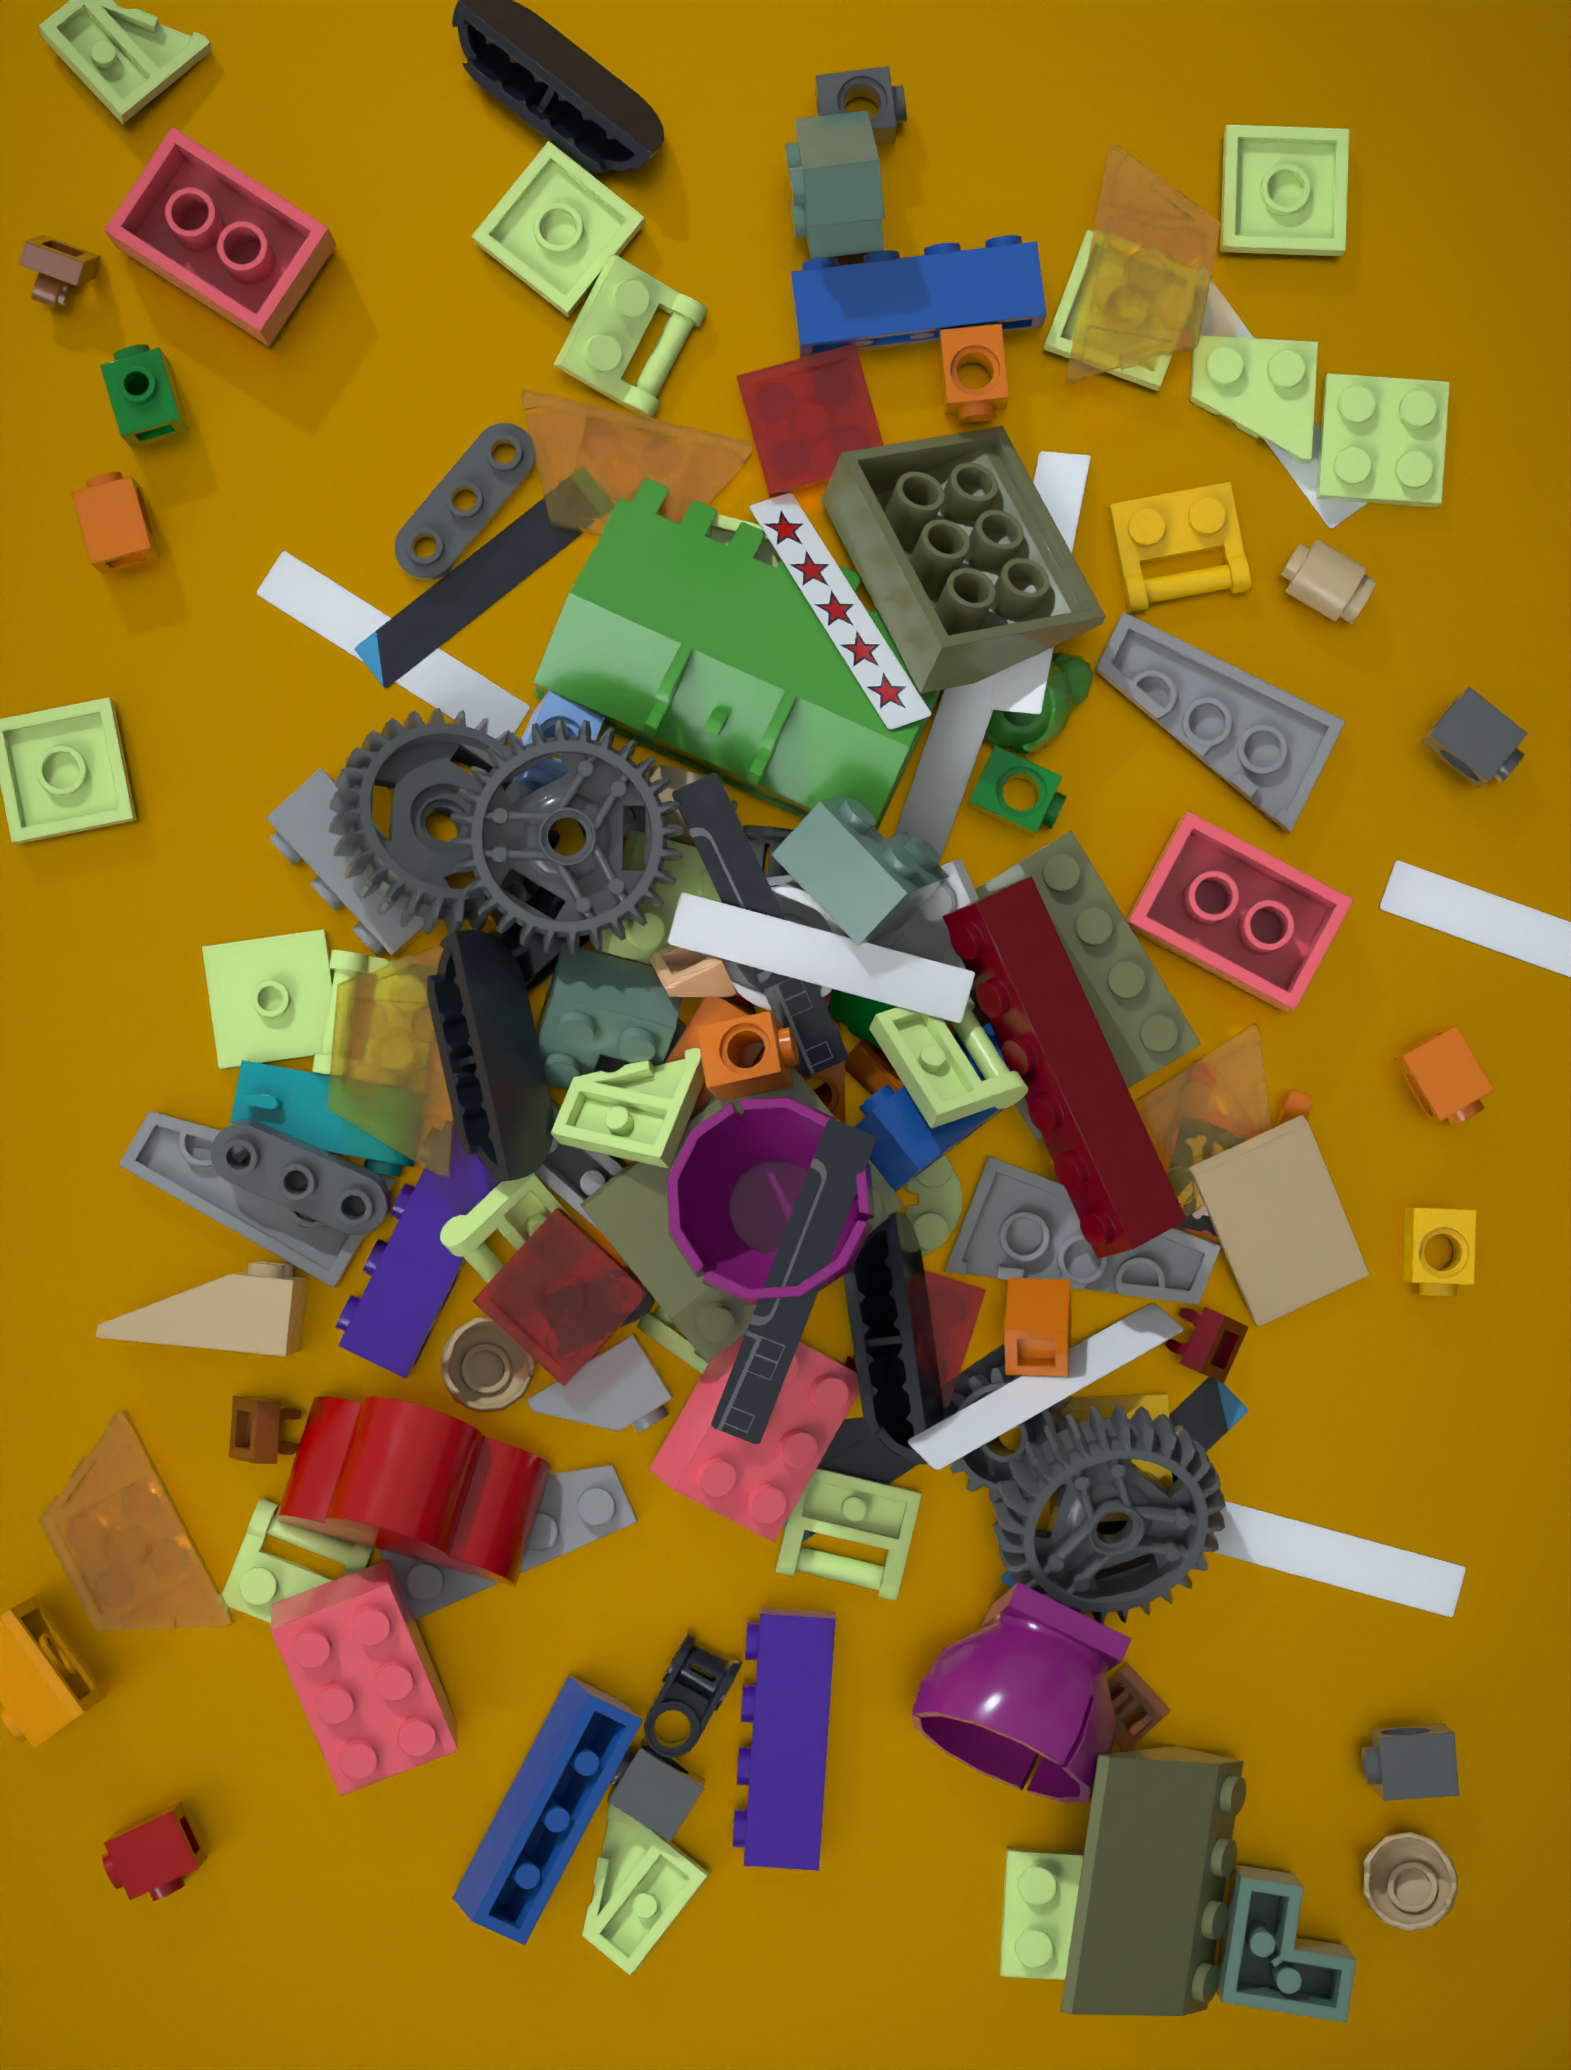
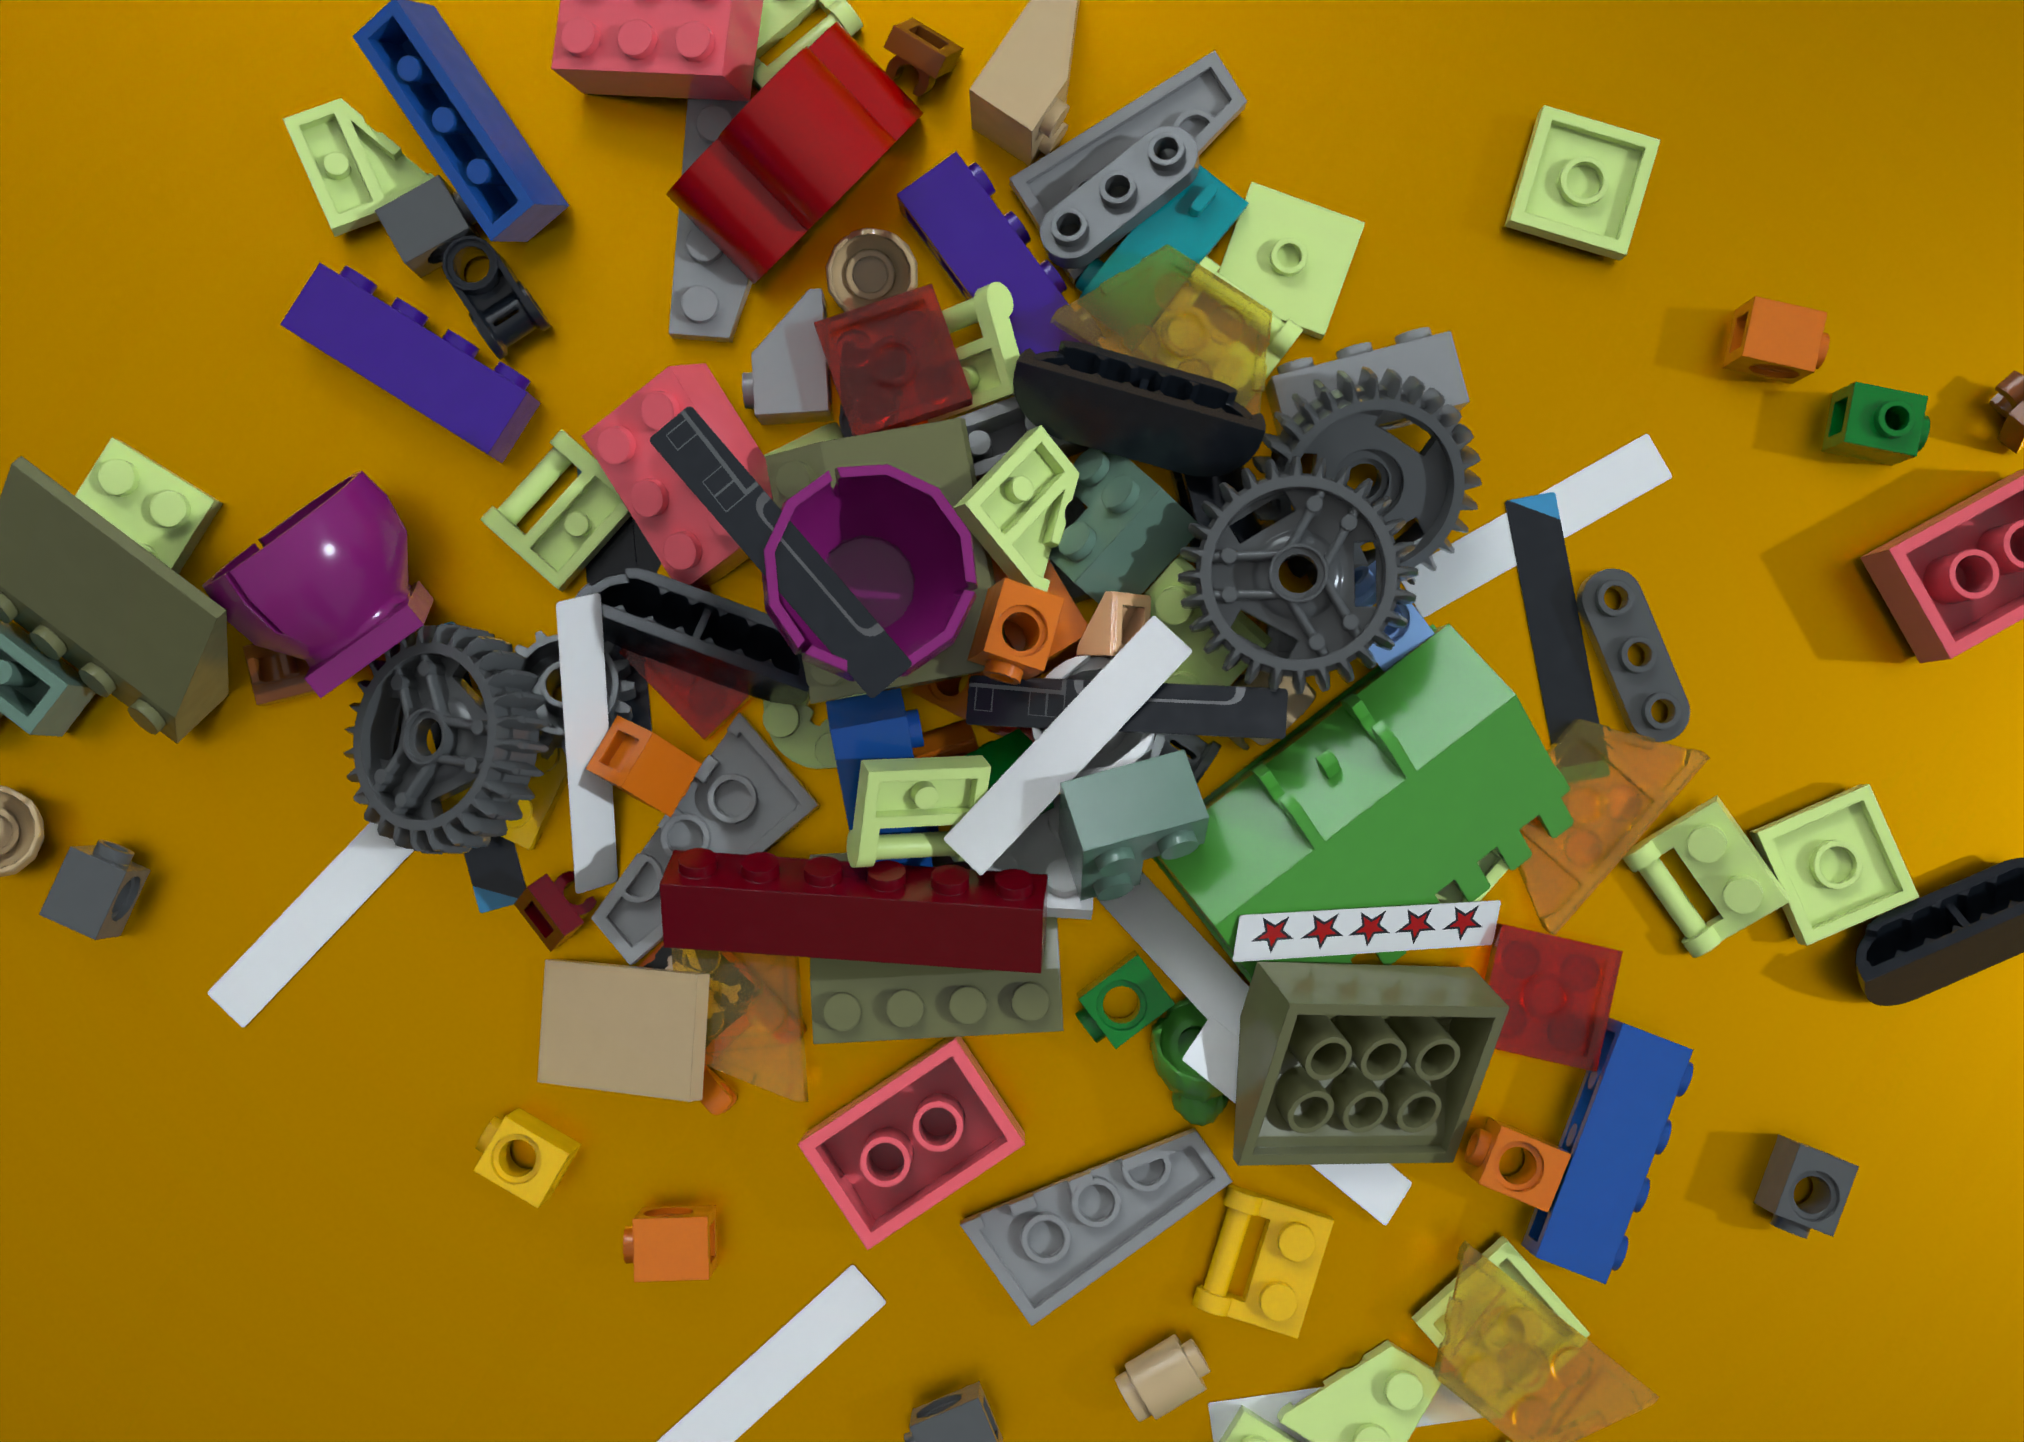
camera: 120 degrees right, 0 degrees up
sand green brick [785,110,885,259] -> none

